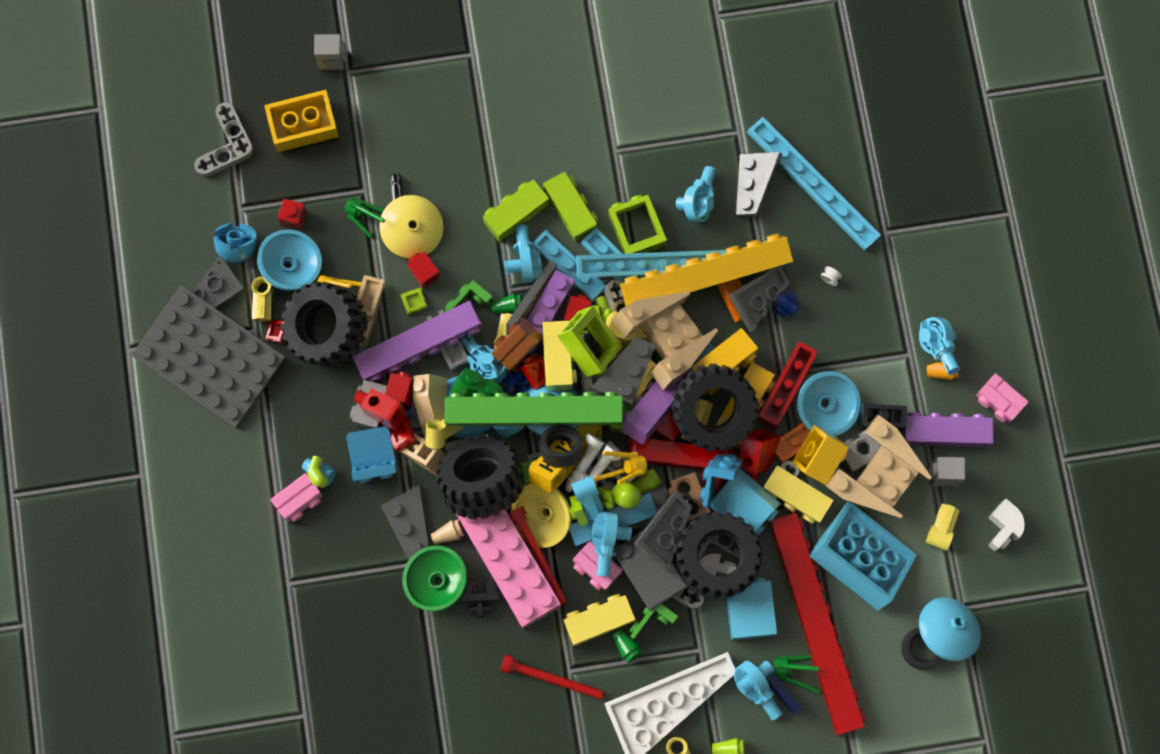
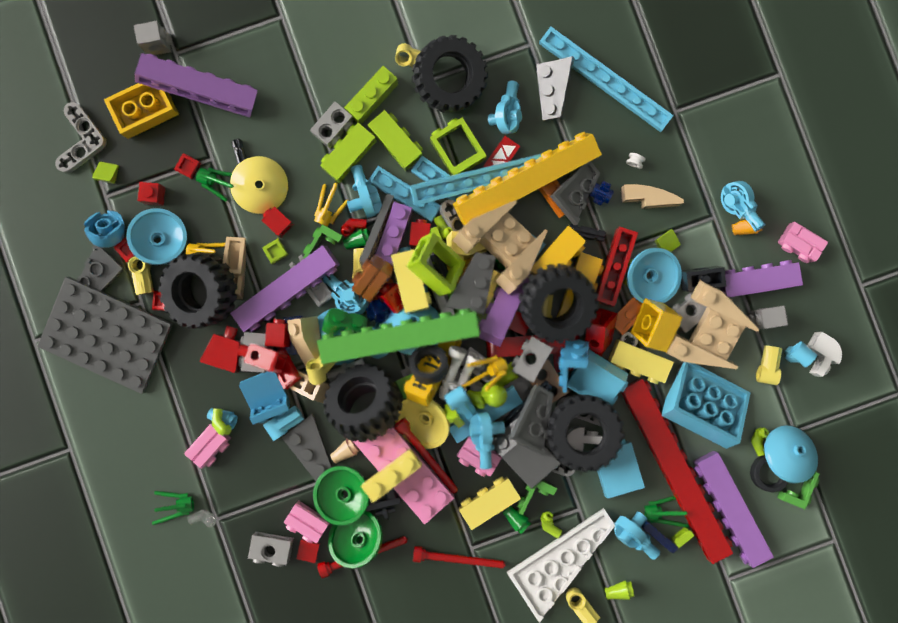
camera: 10 degrees left, 10 degrees up
none -> lime slope [92,162,119,184]
none -> red plate [114,237,135,262]
none -> medium lavender brick [135,53,257,118]
none -> green plant [152,491,194,525]
none -> red tile [174,153,201,179]
none -> clear arm [187,510,217,527]
none -> red torso [200,325,240,373]
none -> light grey brick [248,531,294,567]
none -> medium azure piece [263,405,304,441]
none -> bright pink brick [284,500,329,544]
none -> red tile [296,539,320,563]
none -> light grey brick [310,102,354,149]
none -> yellow plant [314,183,349,227]
none -> red piece [317,536,408,579]
none -> green dish [328,511,382,569]
none -> red arm [340,218,367,237]
none -> lime brick [344,66,399,125]
none -> light yellow brick [361,448,422,502]
none -> light yellow piece [395,43,421,67]
none -> black tyre [412,35,488,113]
none -> red tile [483,136,520,168]
none -> light grey brick [511,337,553,383]
none -> lime arm [540,511,562,539]
none -> black axle [569,224,606,242]
none -> tan slope [621,184,684,209]
none -> lime slope [654,229,681,252]
none -> lime tile [671,527,694,548]
none -> medium lavender brick [693,451,774,568]
none -> lime arm [751,427,769,456]
none -> bright green bracket [777,472,819,509]
none -> medium azure piece [784,341,817,367]

